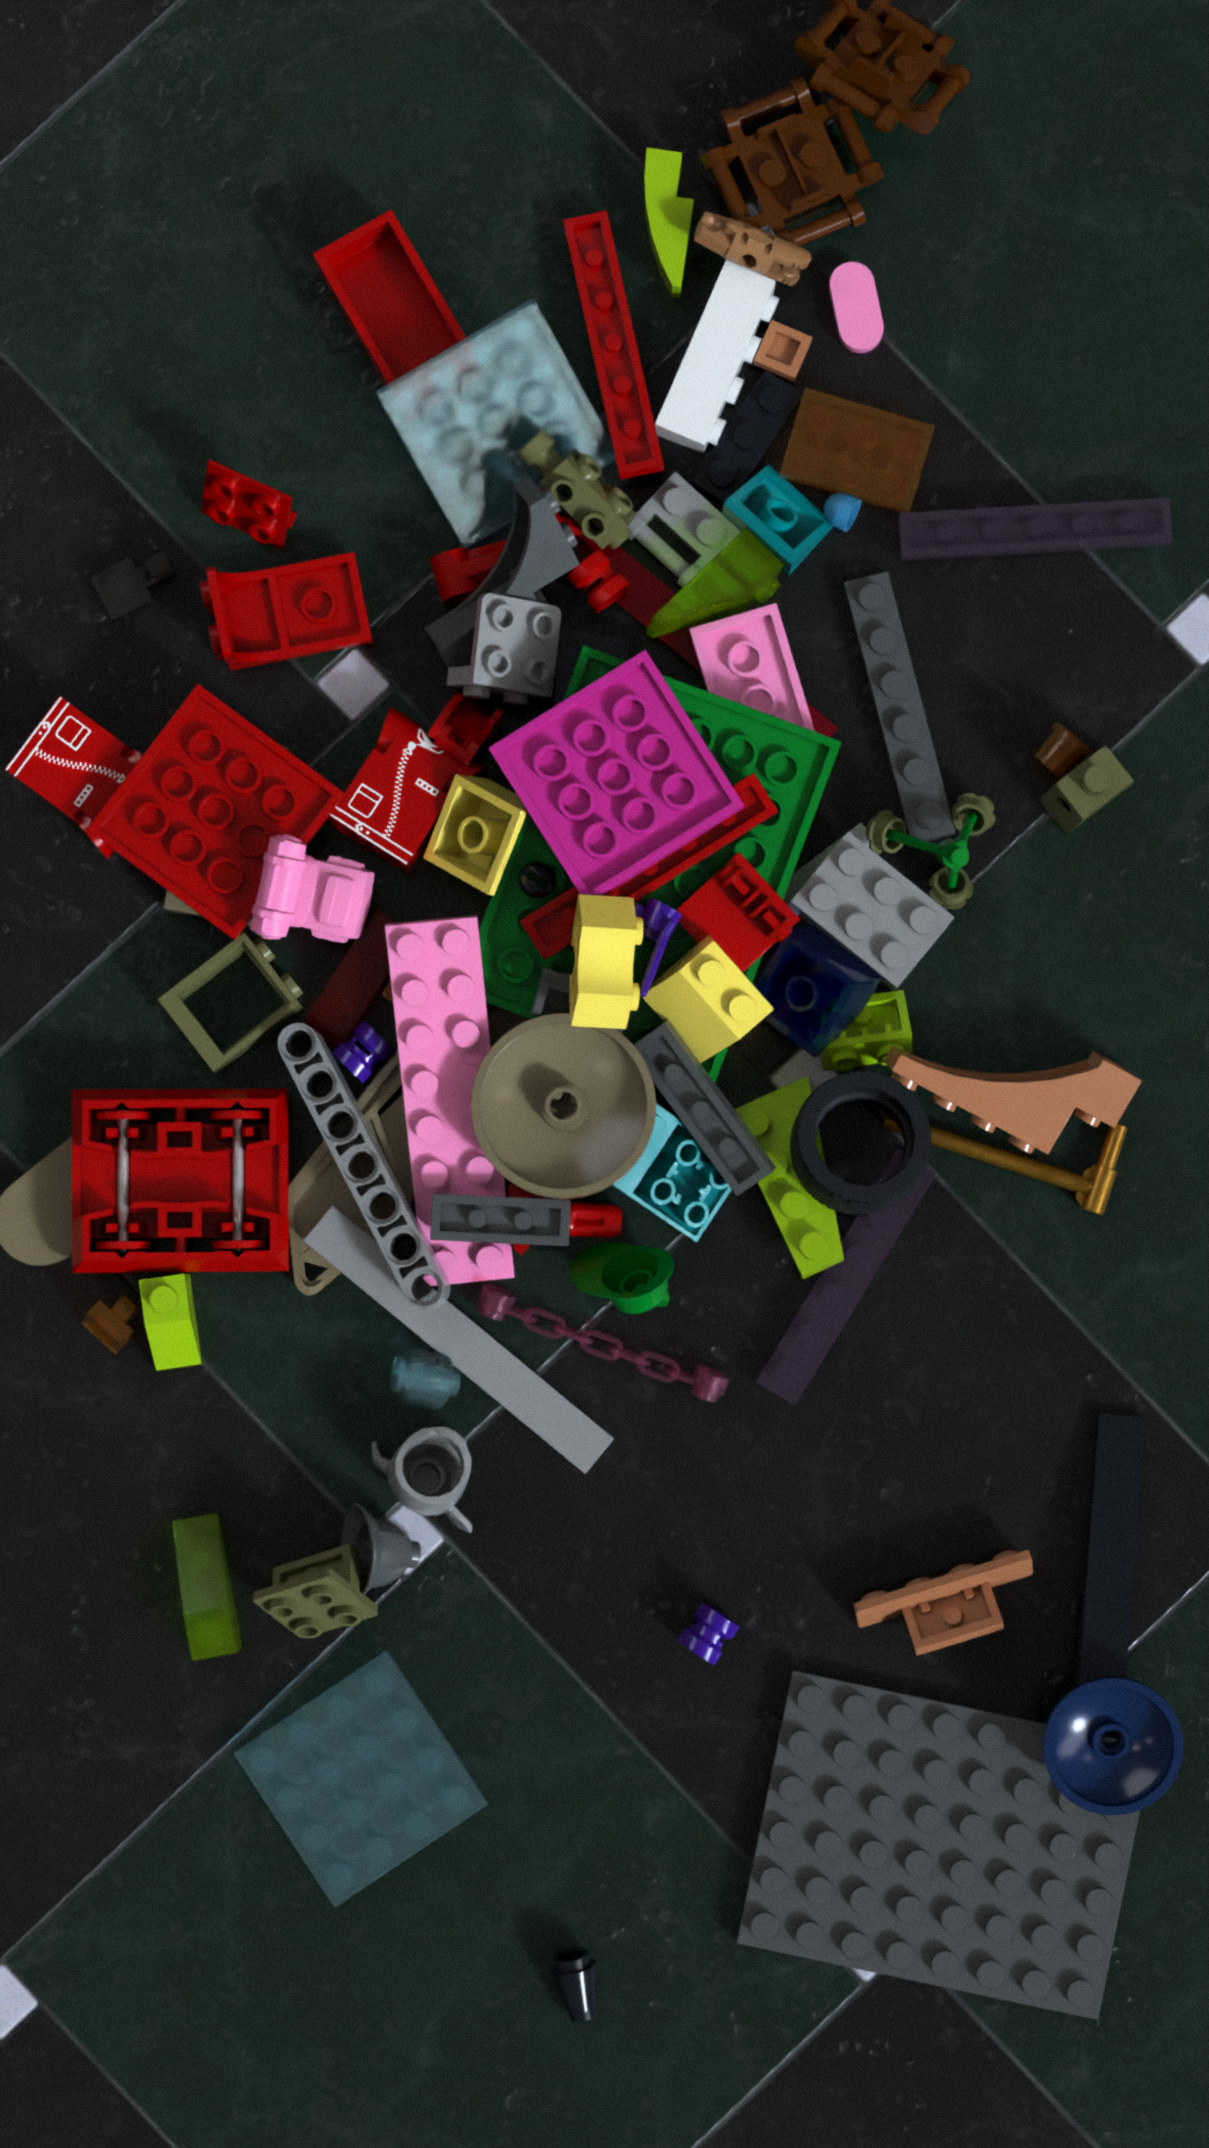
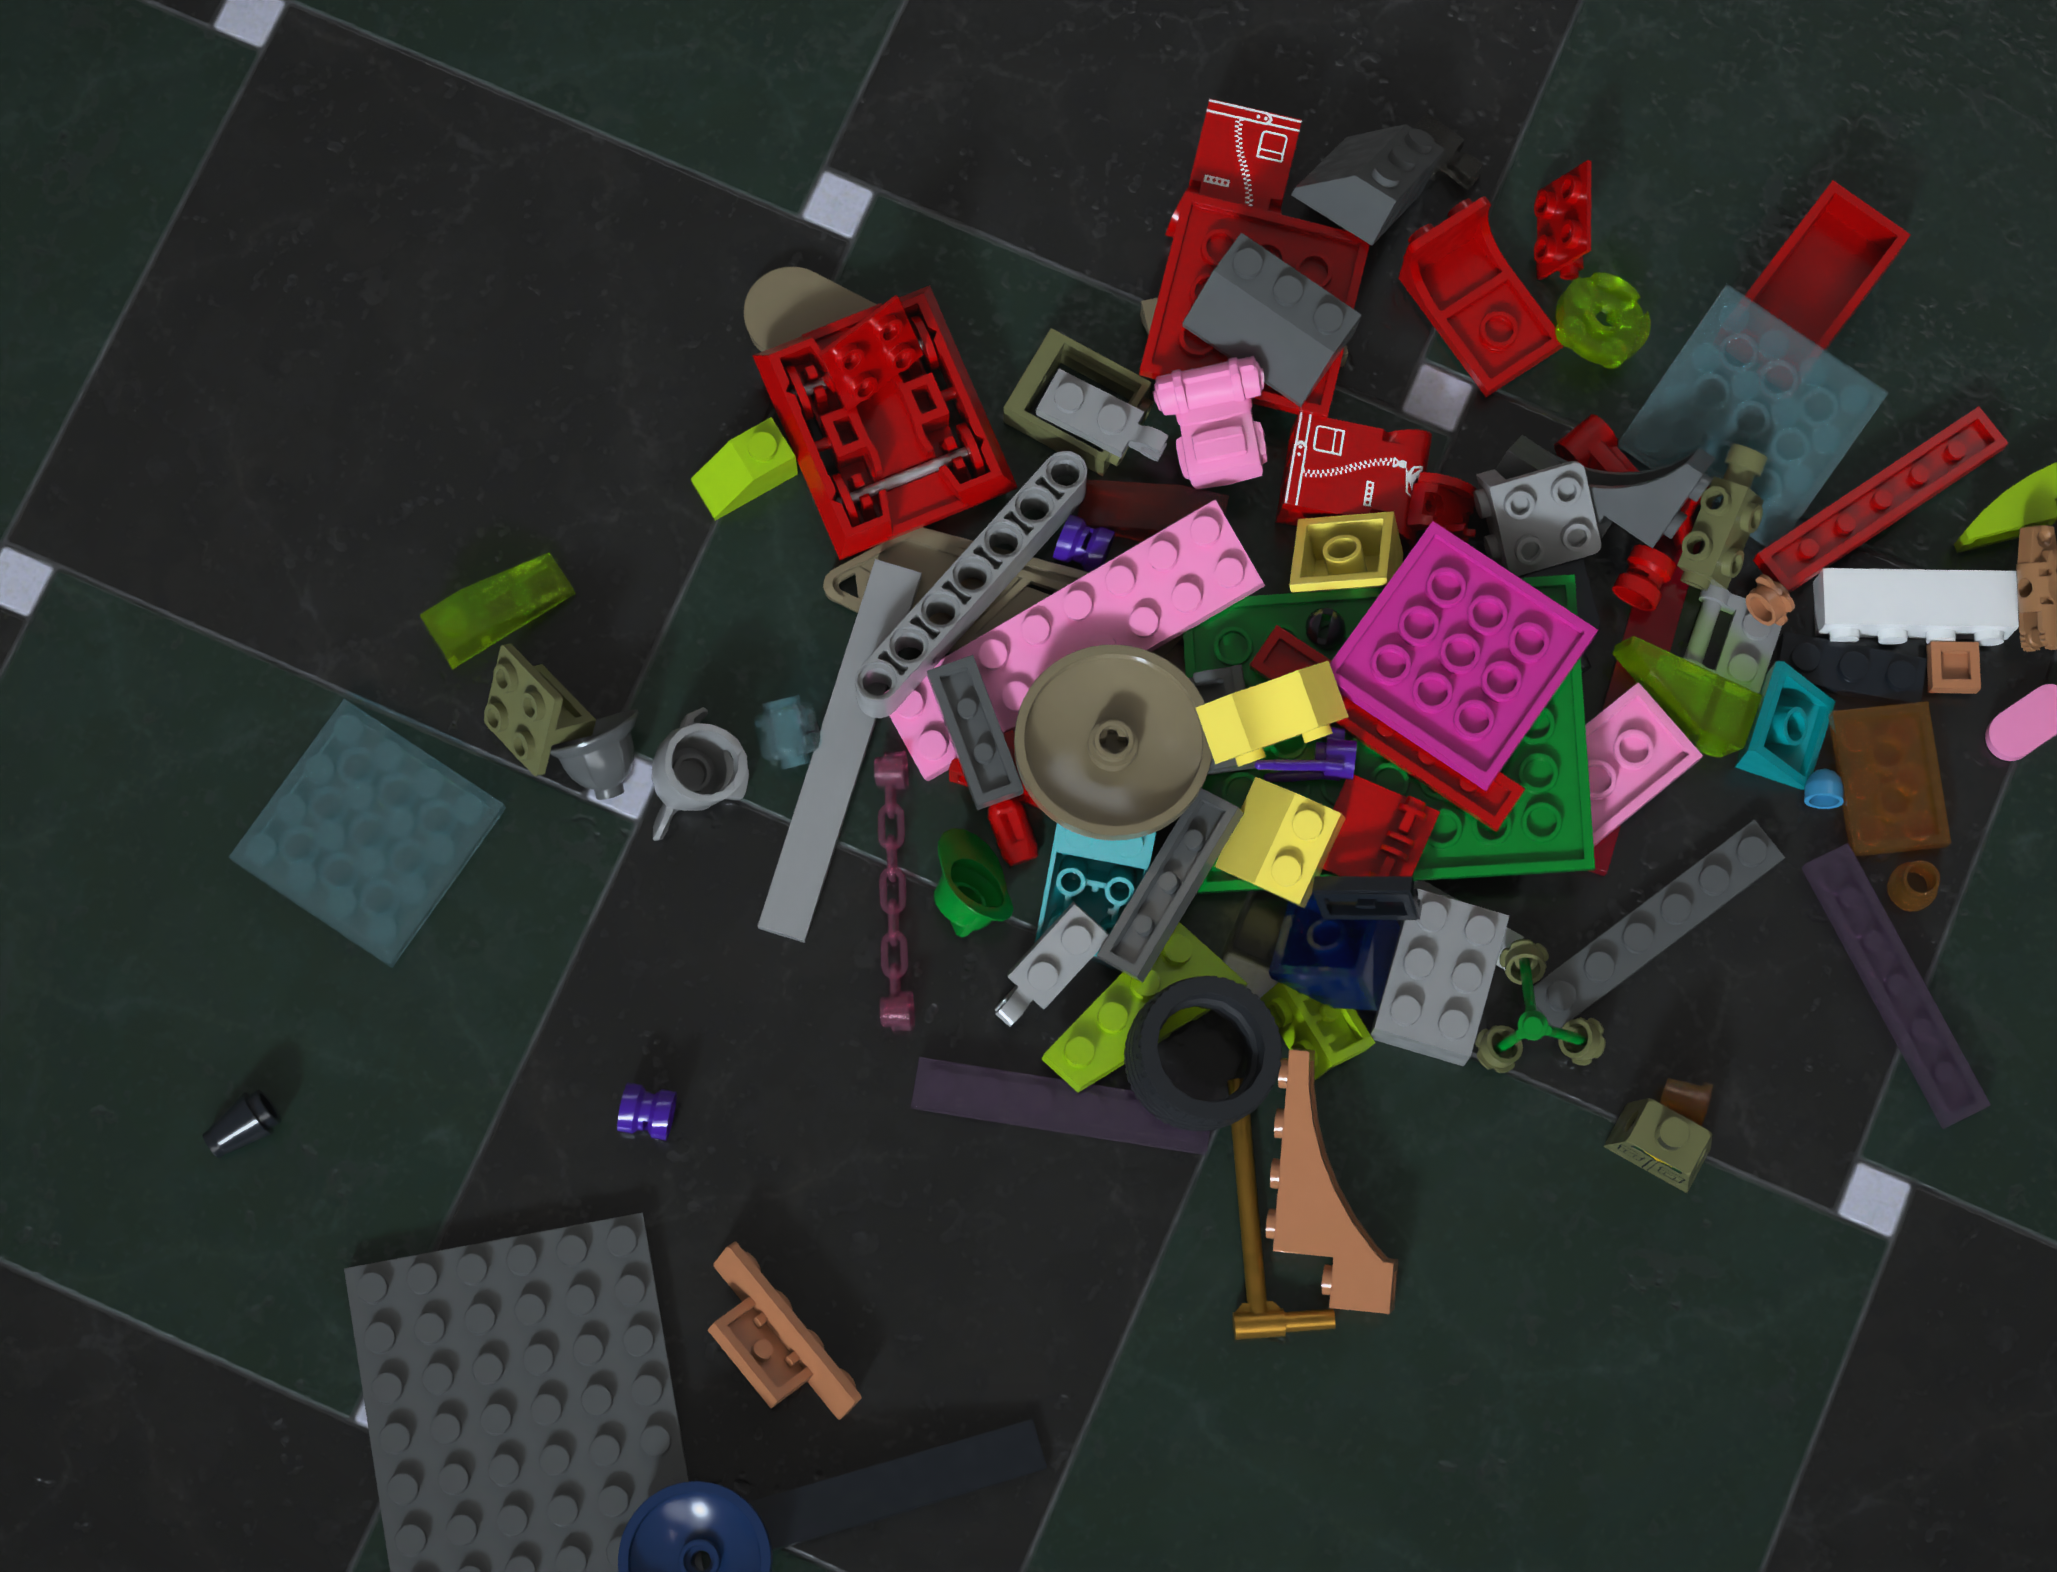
camera: 65 degrees right, 10 degrees down
clear orange tile [82,1296,138,1355] -> none
none -> red hinge [819,295,924,412]
none -> light grey plate [994,901,1109,1027]
none -> light grey plate [1036,369,1168,462]
none -> dark grey slope [1182,233,1361,407]
none -> dark grey slope [1291,124,1445,246]
none -> black tile [1312,876,1422,920]
none -> clear neon green plate [1555,272,1651,369]
none -> nougat plate [1746,574,1795,626]
none -> clear orange piece [1887,860,1940,911]

